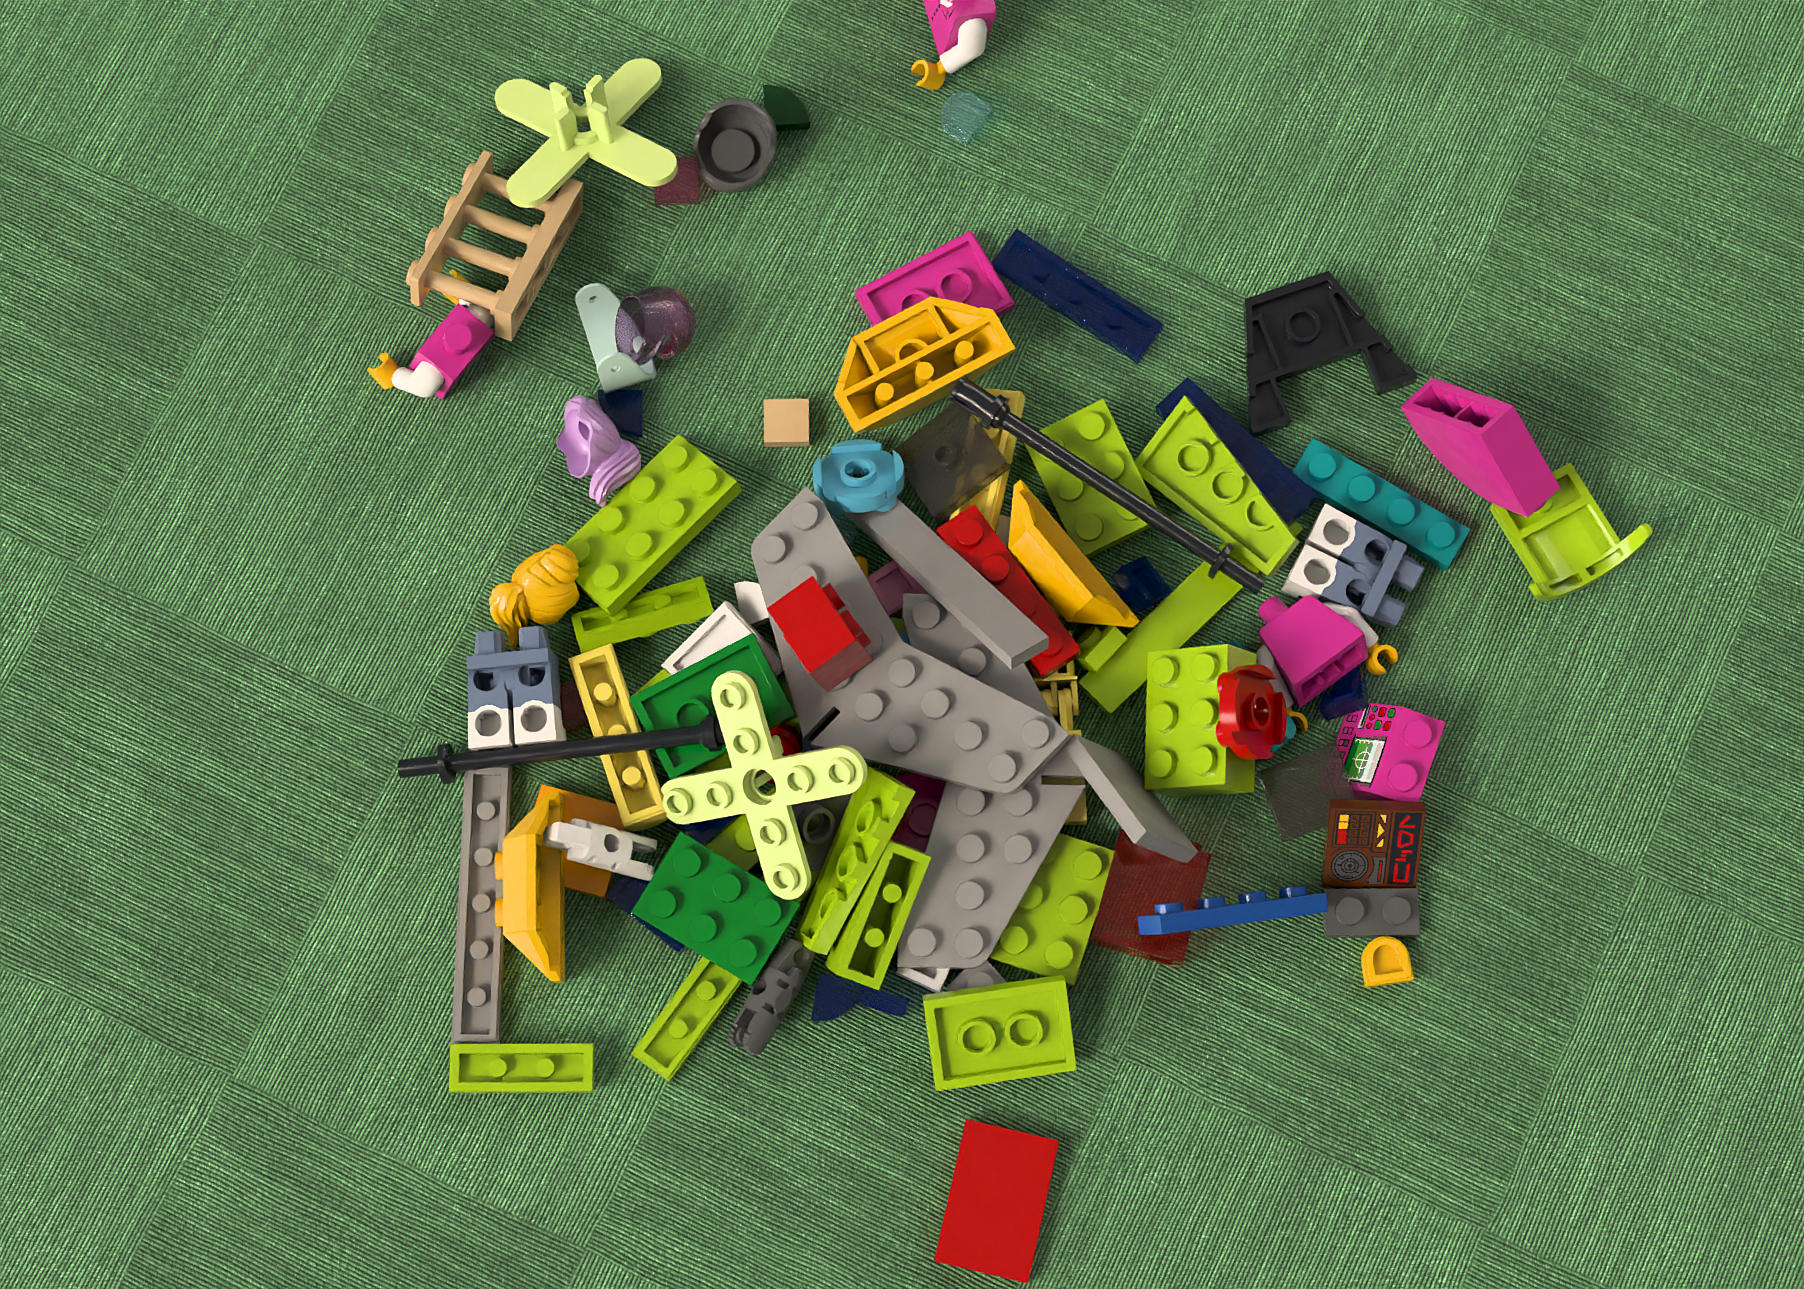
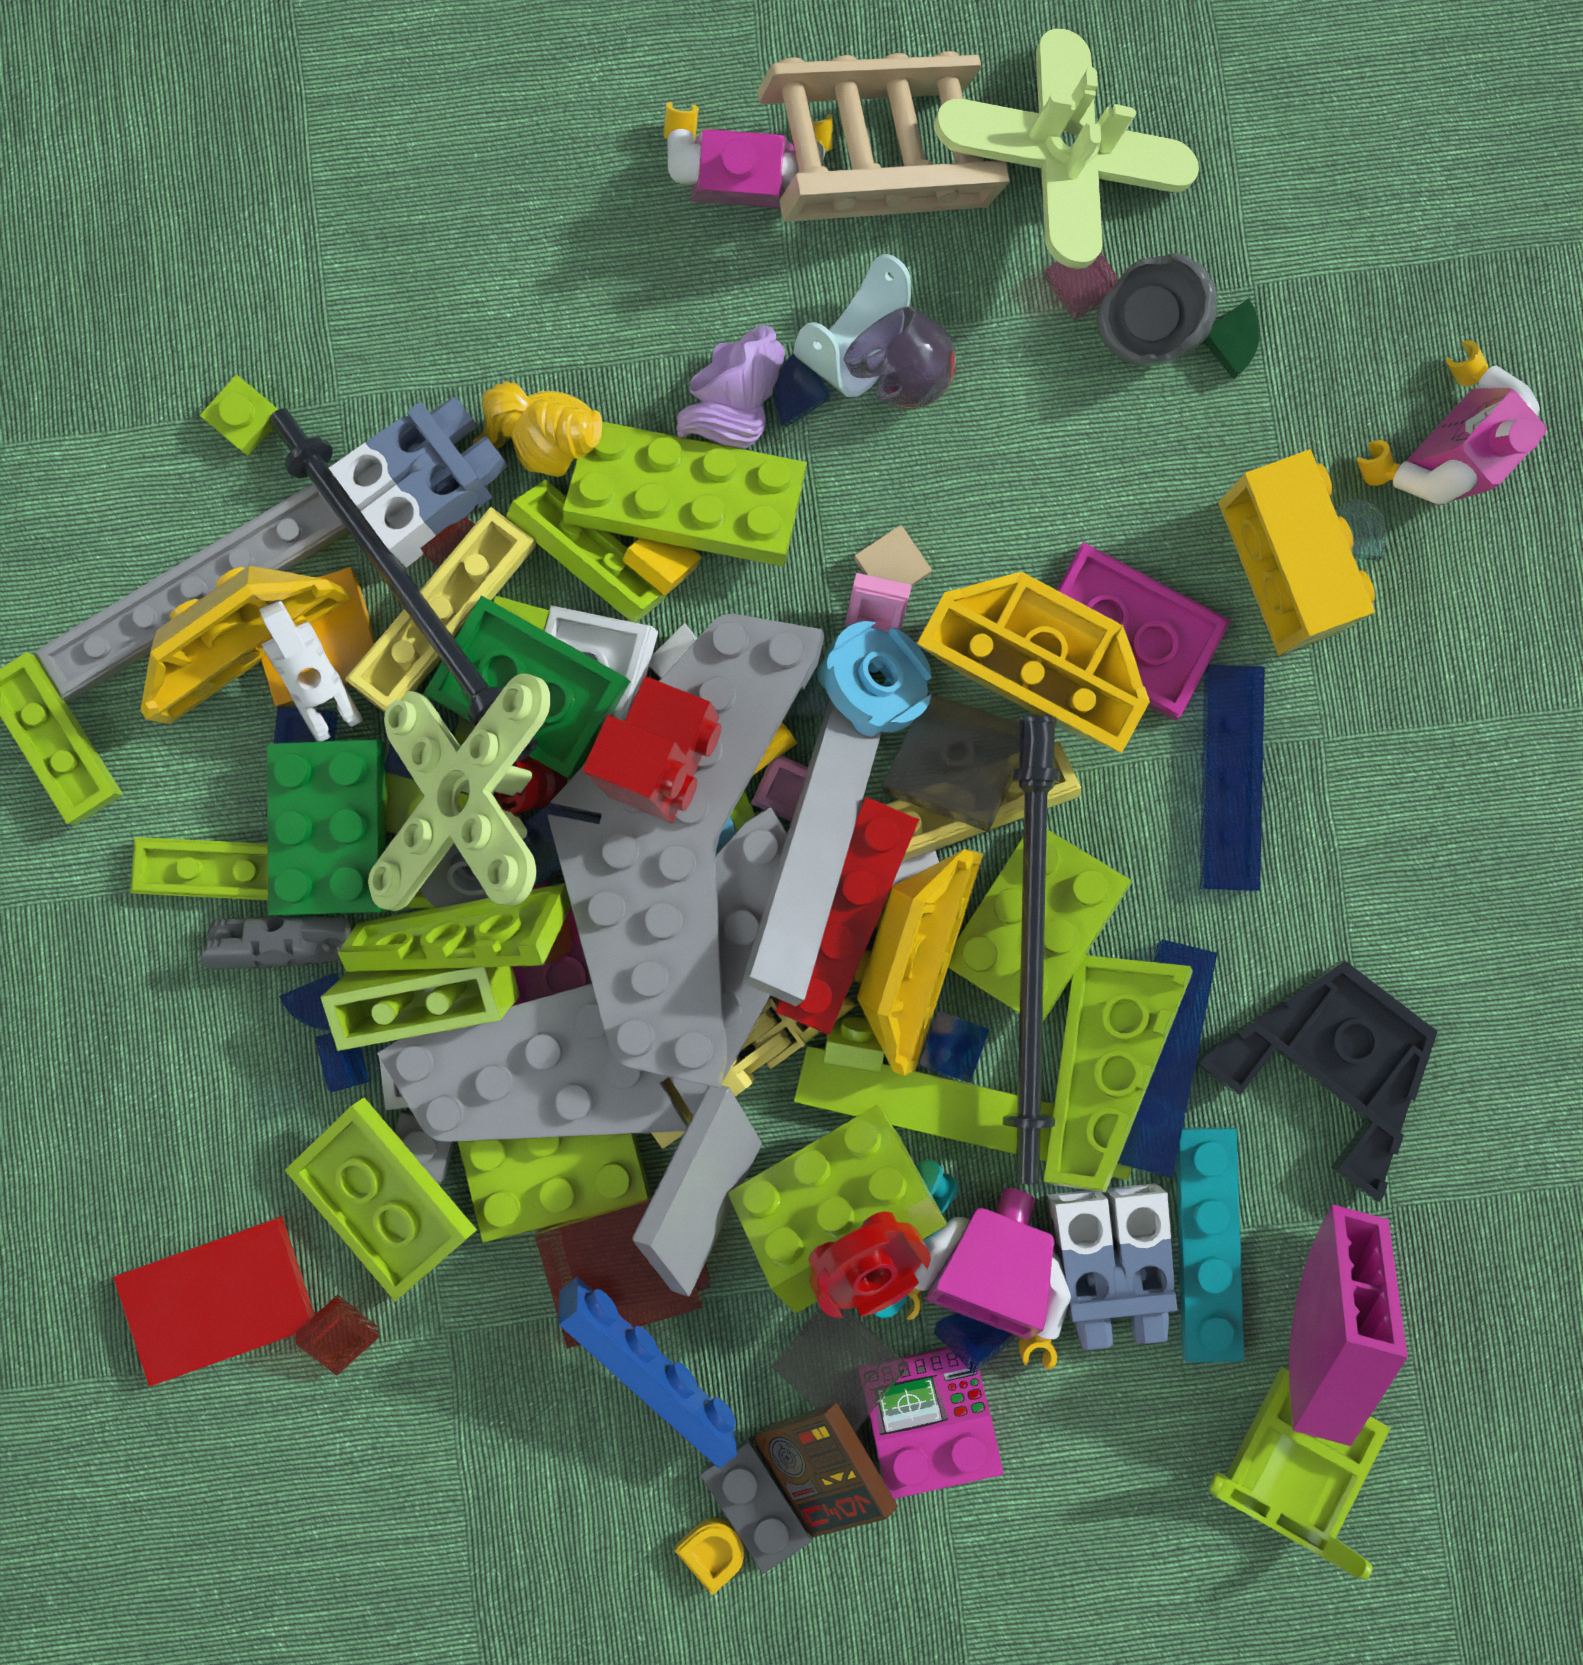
camera: 60 degrees right, 10 degrees up
none -> lime plate [200,374,278,457]
none -> clear red tile [294,1294,380,1376]
none -> yellow tile [622,538,702,596]
none -> bright pink tile [845,573,912,632]
none -> yellow brick [1218,449,1375,656]

